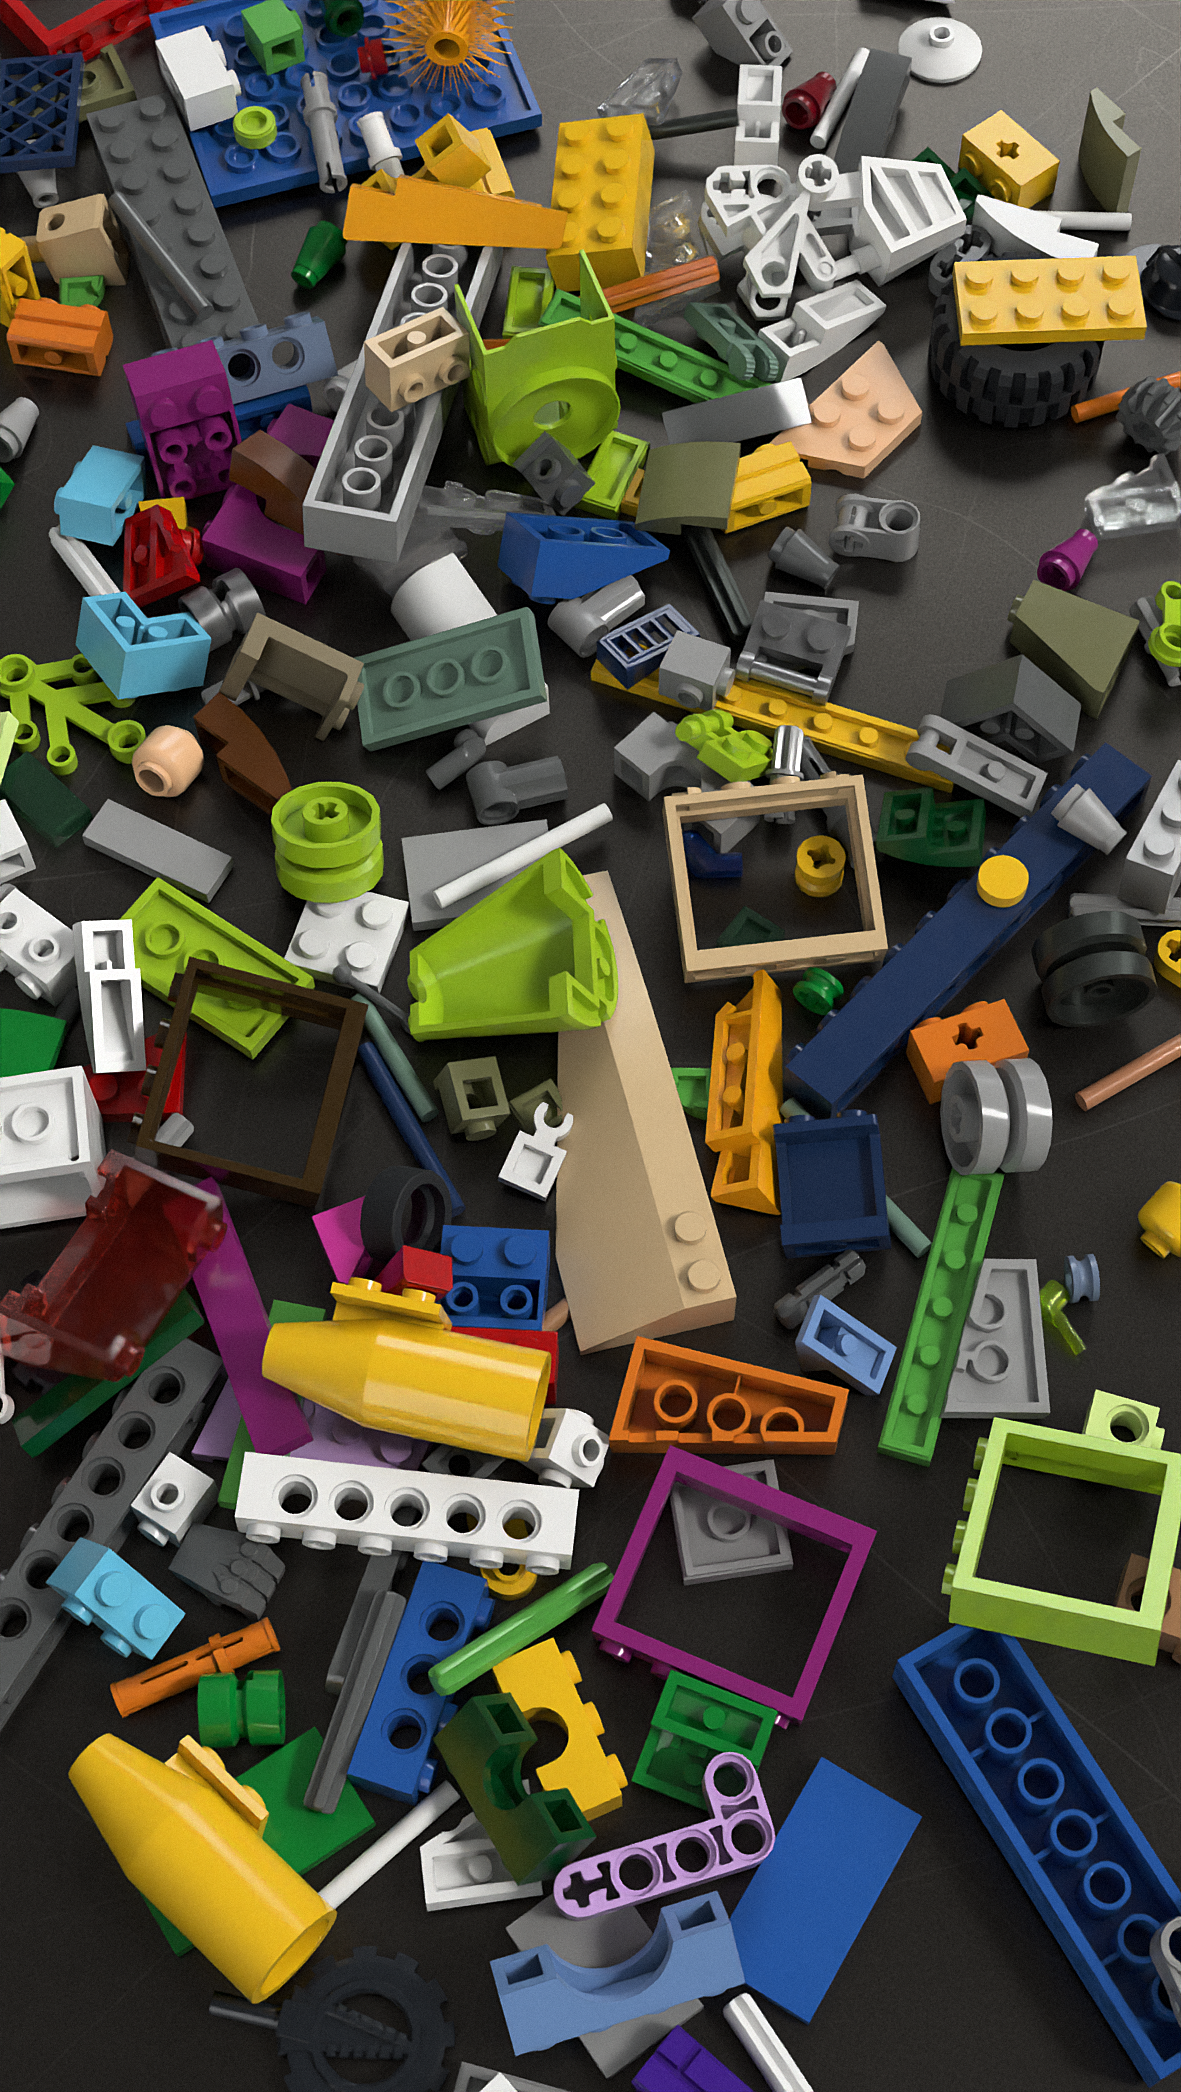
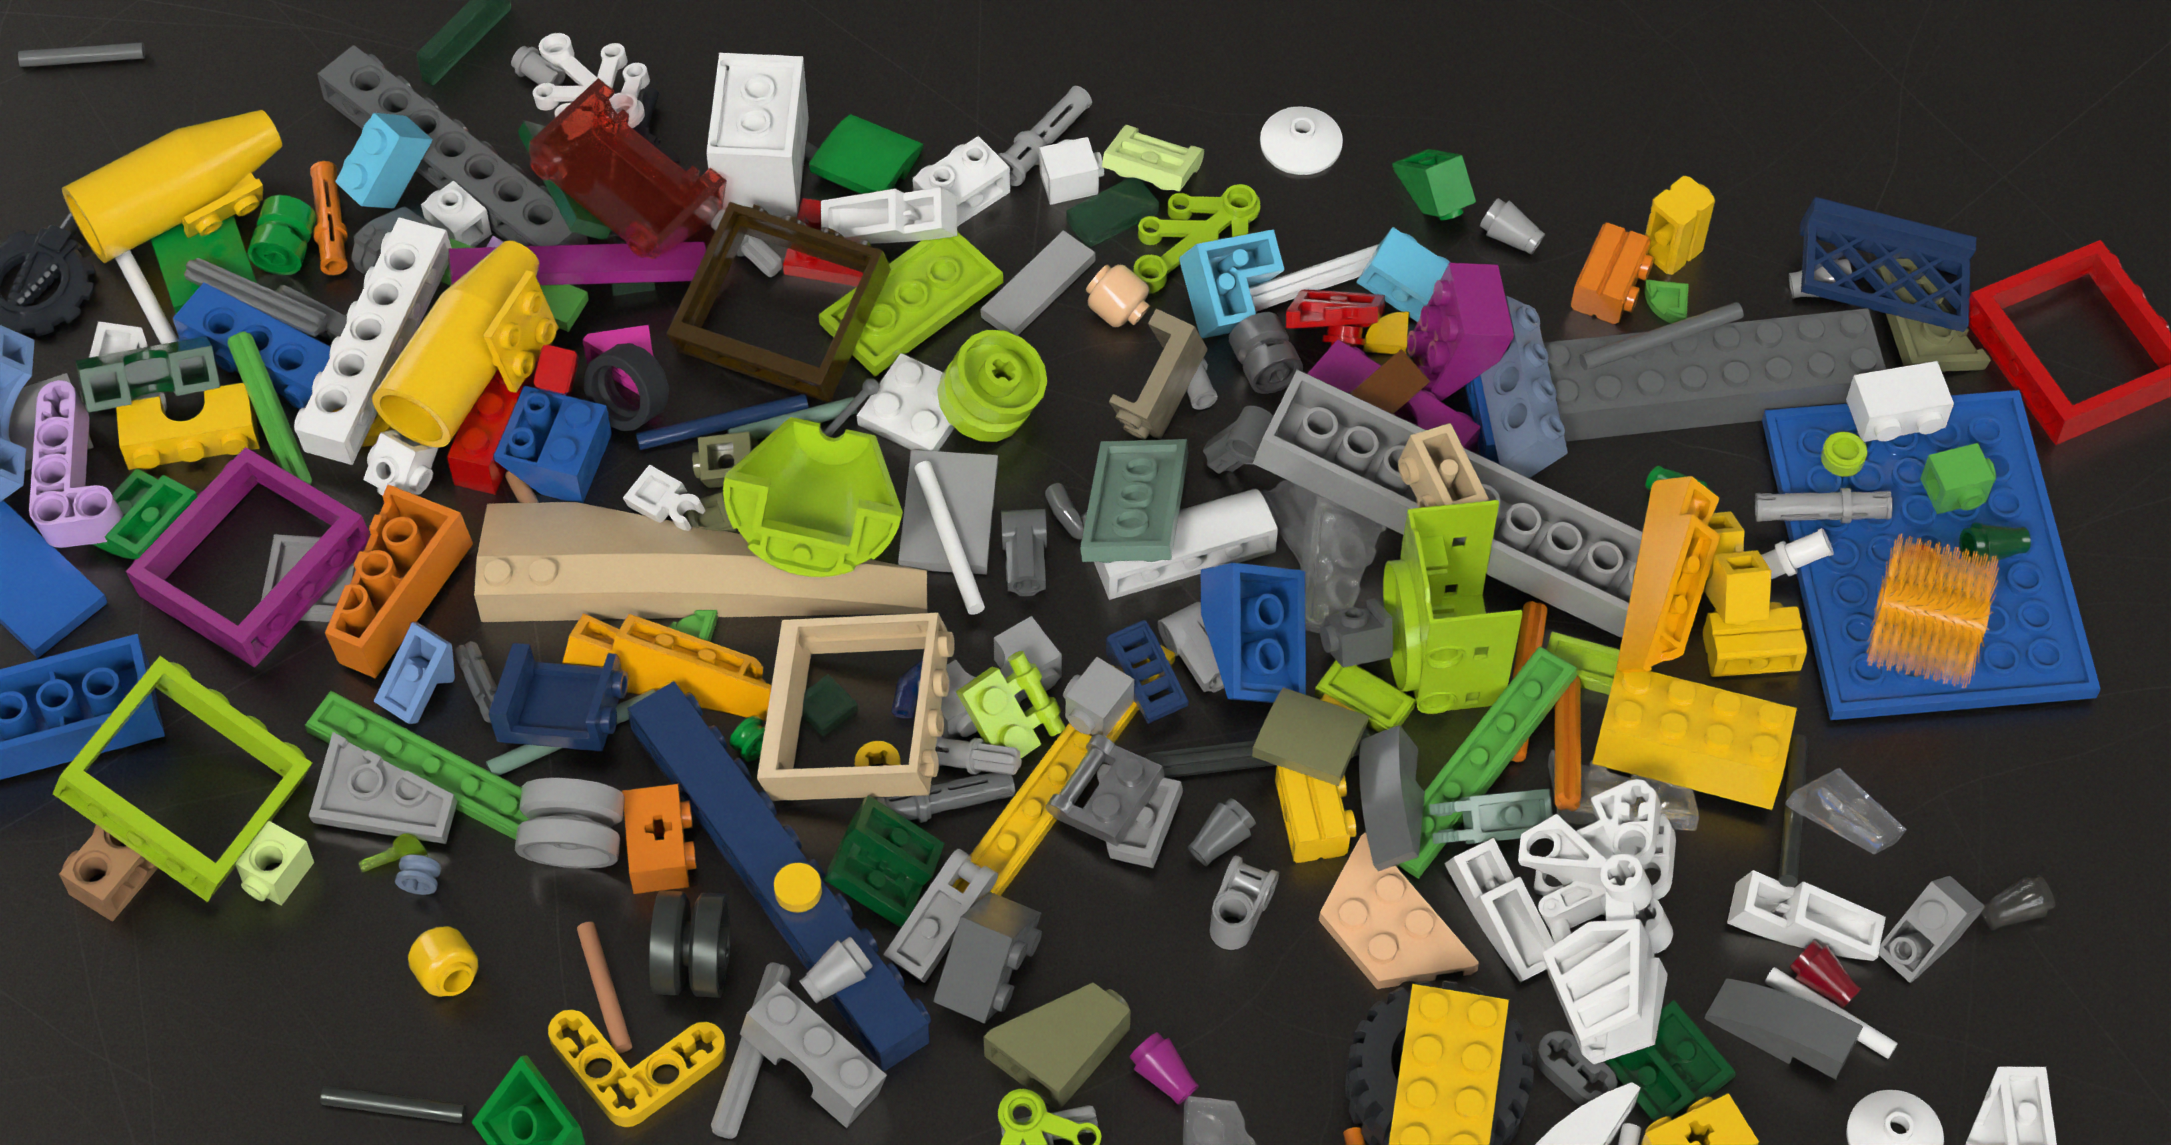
camera: 100 degrees right, 5 degrees down
tan torso [20,194,131,286] -> none
reddish brown slope [193,692,292,816] -> none
none -> dark grey piece [1203,406,1273,474]

